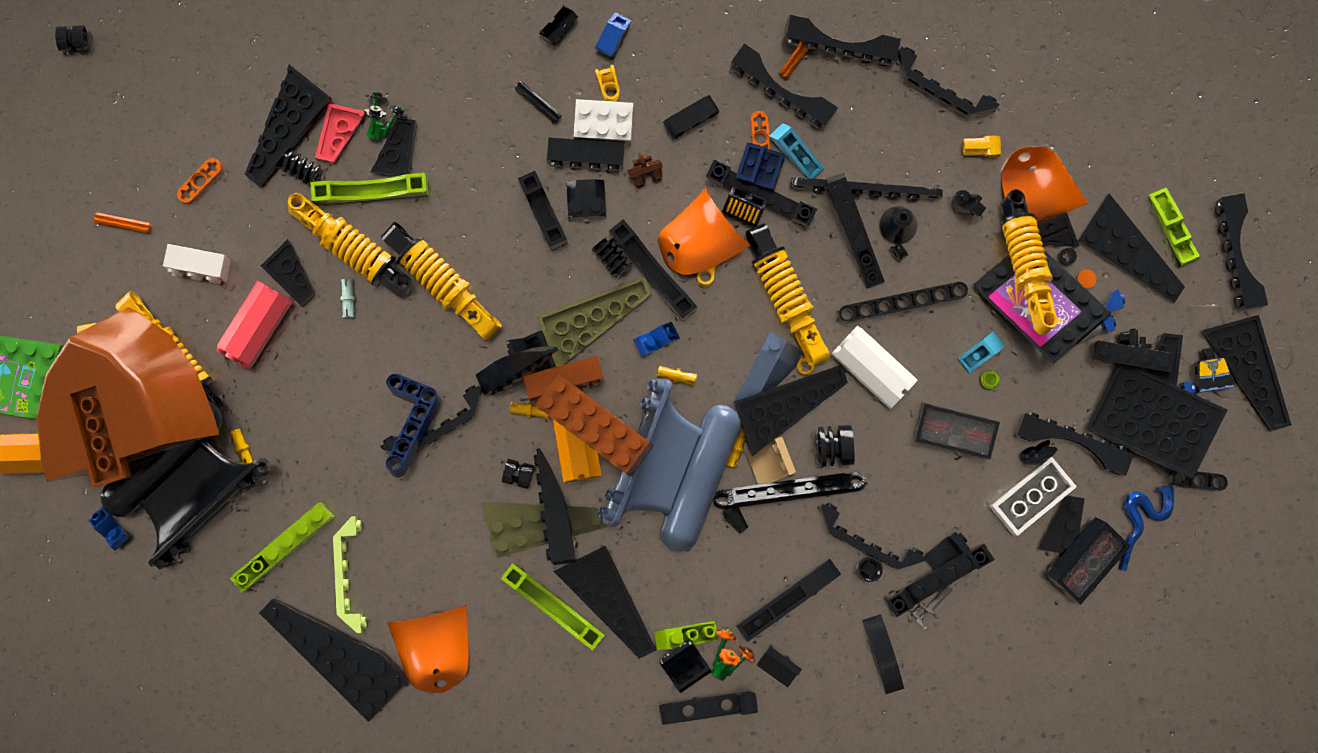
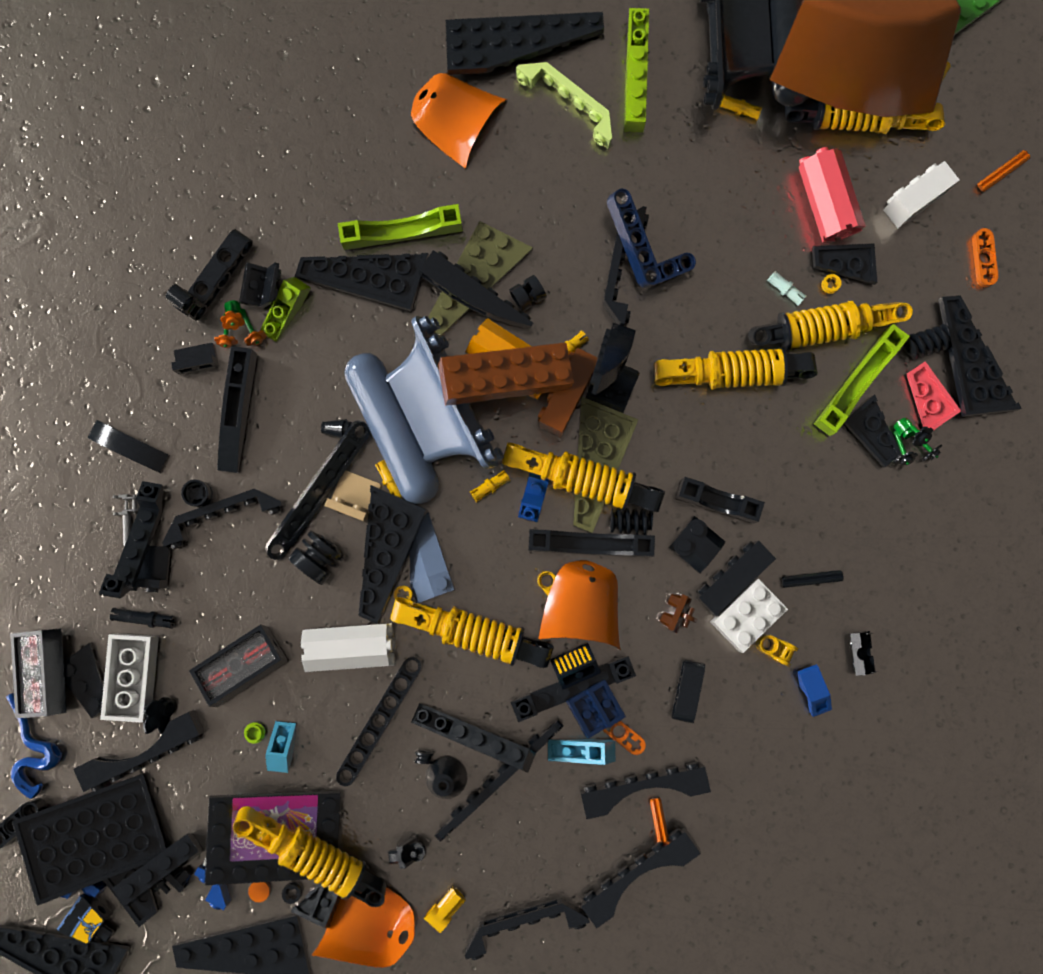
camera: 135 degrees right, 0 degrees up
none -> black pin [110,608,175,629]
none -> piece [501,442,665,512]
none -> yellow bush [822,274,841,294]

